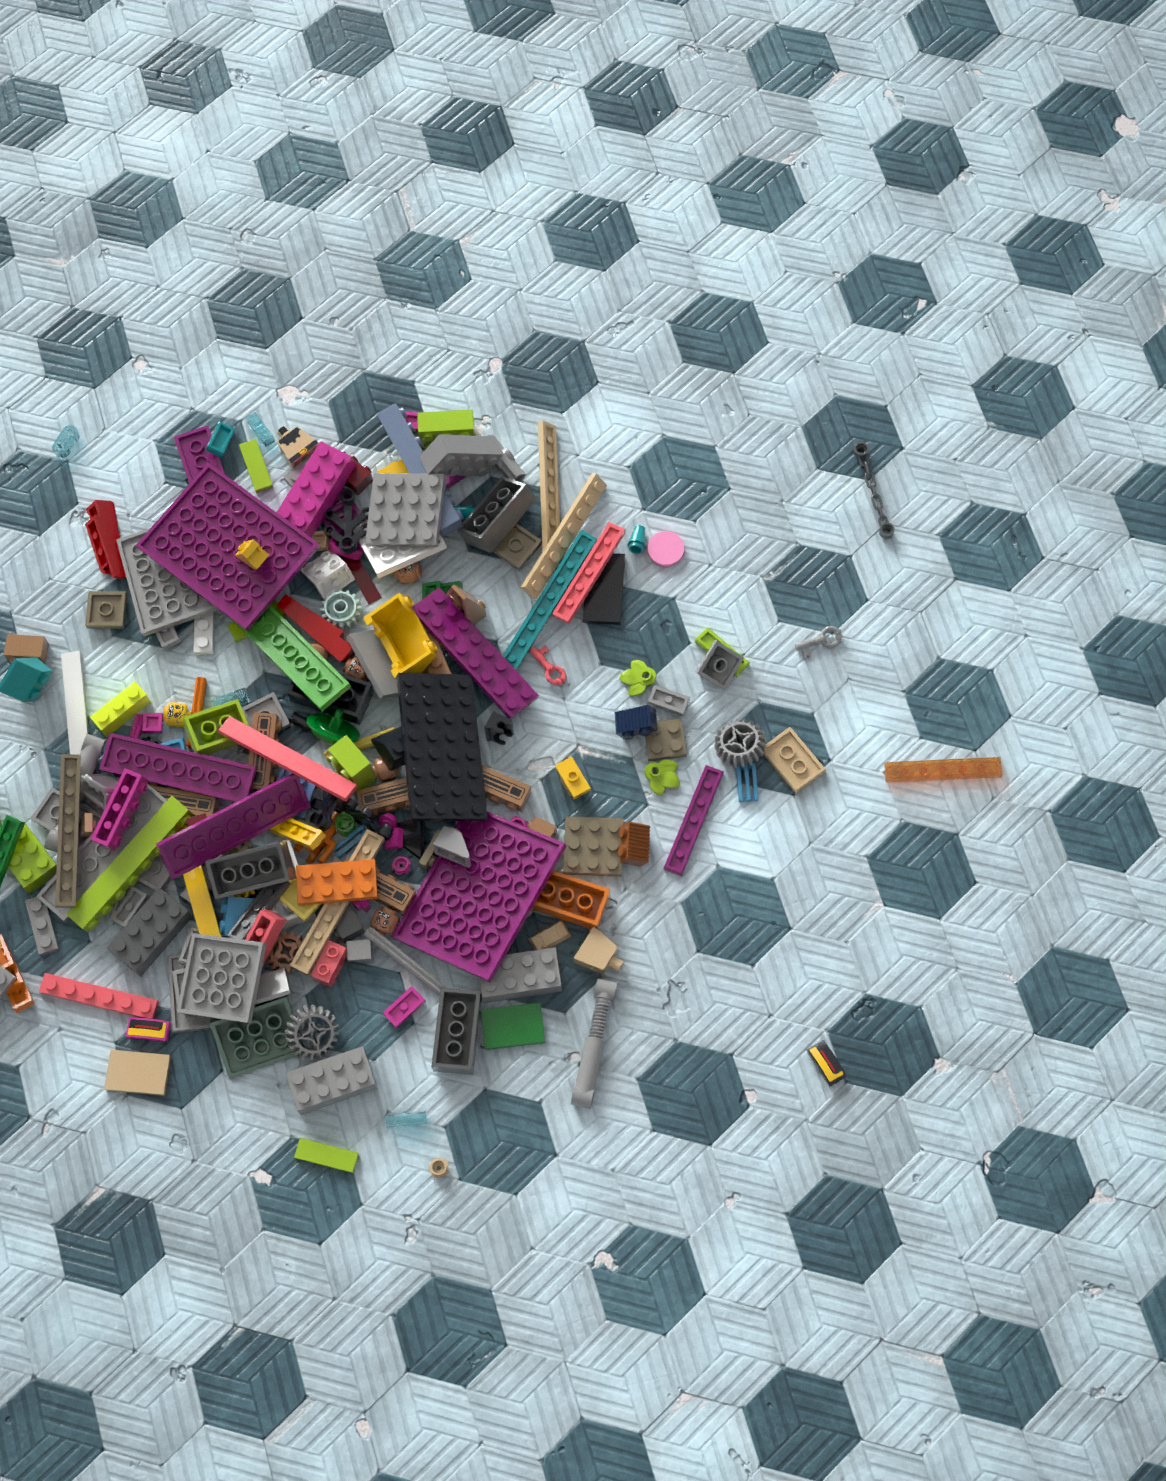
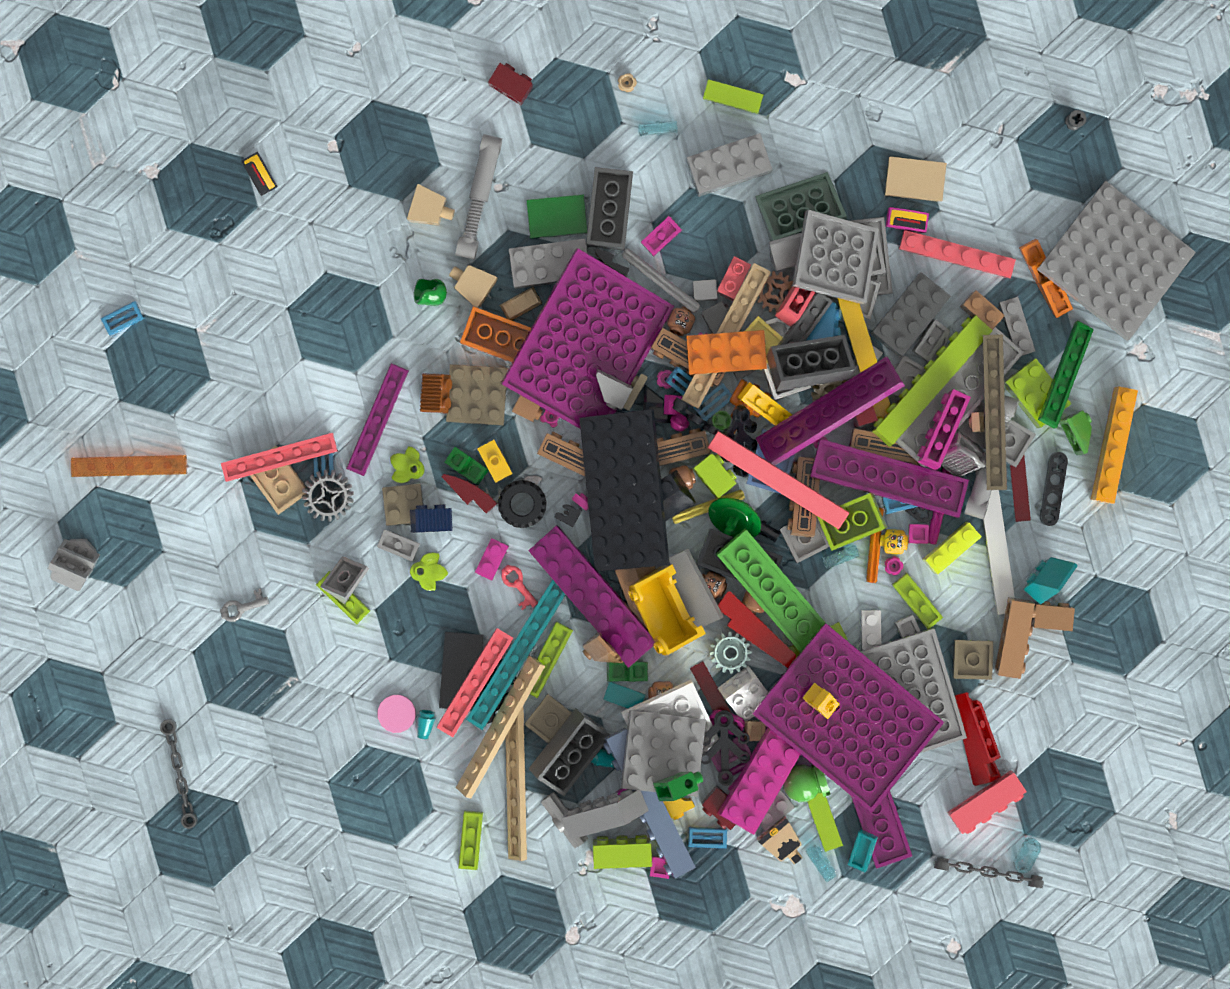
camera: 175 degrees right, 20 degrees up
light grey gear [285,1005,339,1060] -> none
none -> light grey piece [48,539,100,591]
none -> dark azure tile [100,301,145,336]
none -> coral plate [221,433,338,482]
none -> tan torso [407,184,455,226]
none -> green hair [413,279,447,306]
none -> dark red slope [441,474,498,514]
none -> green slope [444,447,488,485]
none -> lime tile [458,810,483,870]
none -> dark pink plate [475,538,509,581]
none -> dark red brick [488,63,533,106]
none -> black tyre [498,480,547,528]
none -> lime tile [530,621,573,698]
none -> dark pink plate [572,493,589,511]
none -> black slope [595,248,629,277]
none -> teal tile [603,682,646,709]
none -> green torso [653,771,703,801]
none -> dark azure tile [665,367,693,396]
none -> dark azure tile [688,827,727,848]
none -> bright green tile [783,764,831,802]
none -> dark pink plate [885,556,903,575]
none -> lime tile [892,573,943,629]
none -> dark grey piece [934,857,1044,889]
none -> coral brick [947,770,1027,834]
none -> medium nougat brick [960,290,1005,330]
none -> medium nougat brick [994,597,1036,679]
none -> dark red sticker [1010,455,1031,522]
none -> black beam [1040,452,1068,526]

